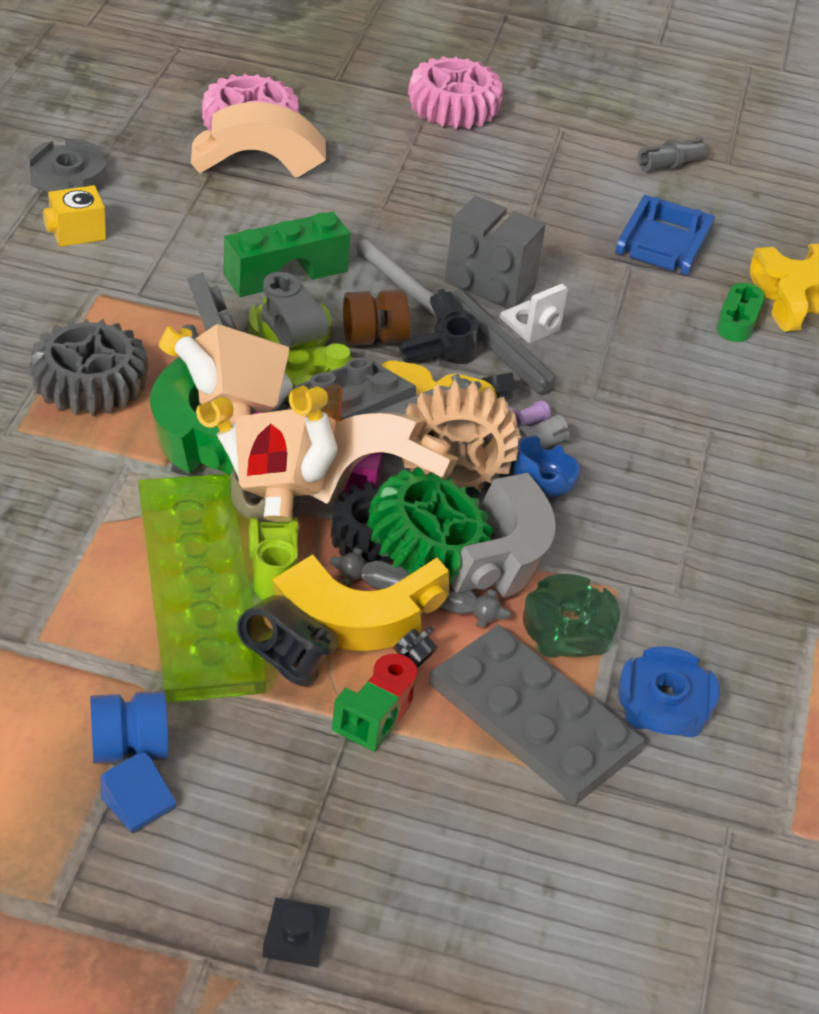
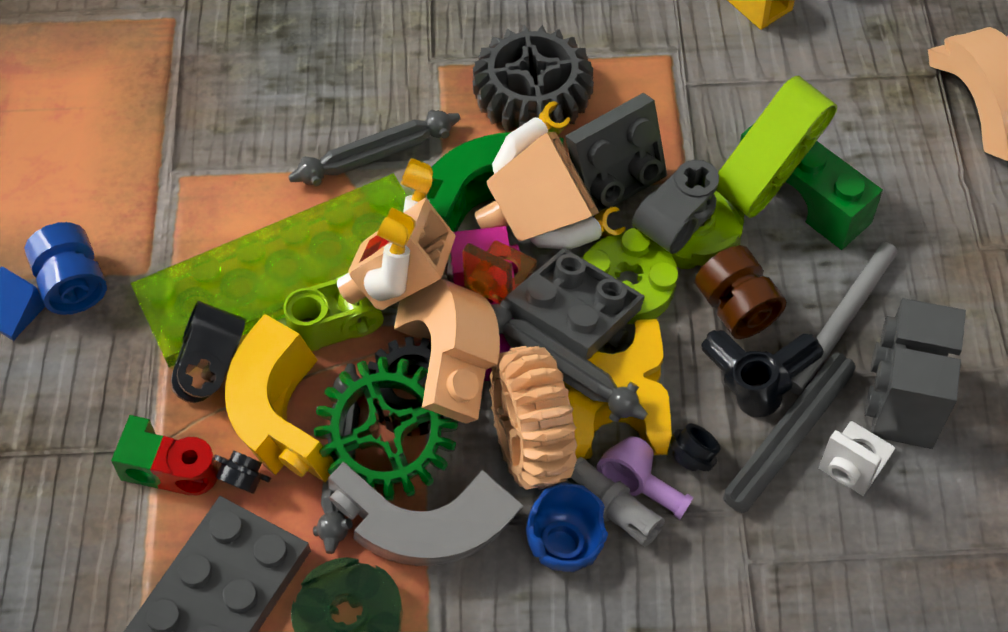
camera: 80 degrees right, 15 degrees up
none -> dark grey wheel [288,110,461,186]
none -> lime beam [716,76,838,218]

